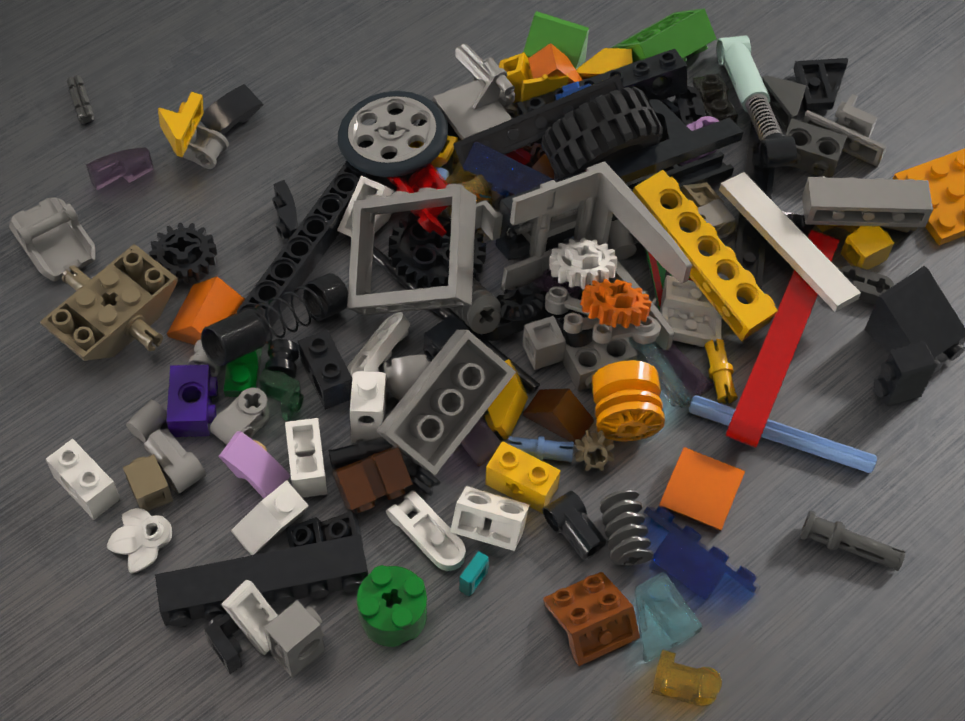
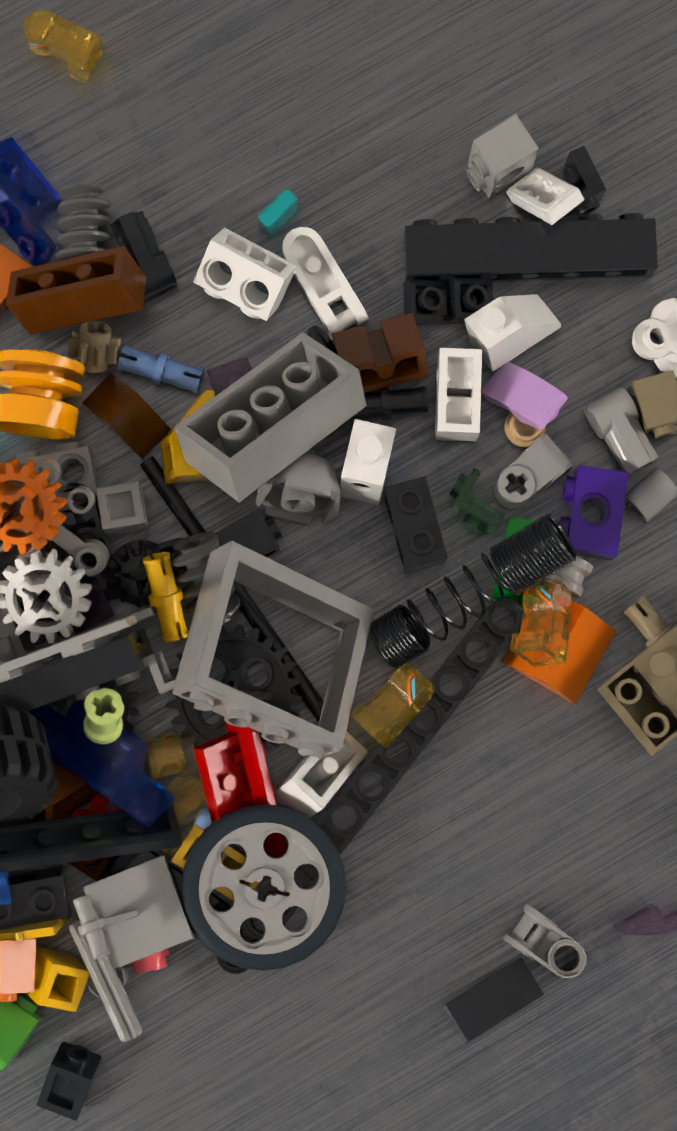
camera: 170 degrees left, 25 degrees up
black gear [149,223,218,285] -> none
yellow slope [158,92,204,157] -> none
black wheel [264,339,299,382] -> none
black slope [272,180,298,240] -> none
white plate [347,312,410,379] -> none
green brick [357,565,427,647] -> none
yellow brick [485,441,561,514] -> none
dark orange bracket [543,572,640,666] -> none
clear light blue wing [634,571,703,663] -> none
none -> reddish brown brick [6,246,146,335]
none -> black bracket [36,1042,101,1121]
none -> yellowish green bush [83,688,124,744]
none -> yellow pin [142,552,189,642]
none -> clear yellow leg [350,663,435,749]
none -> clear yellow leg [510,582,572,667]

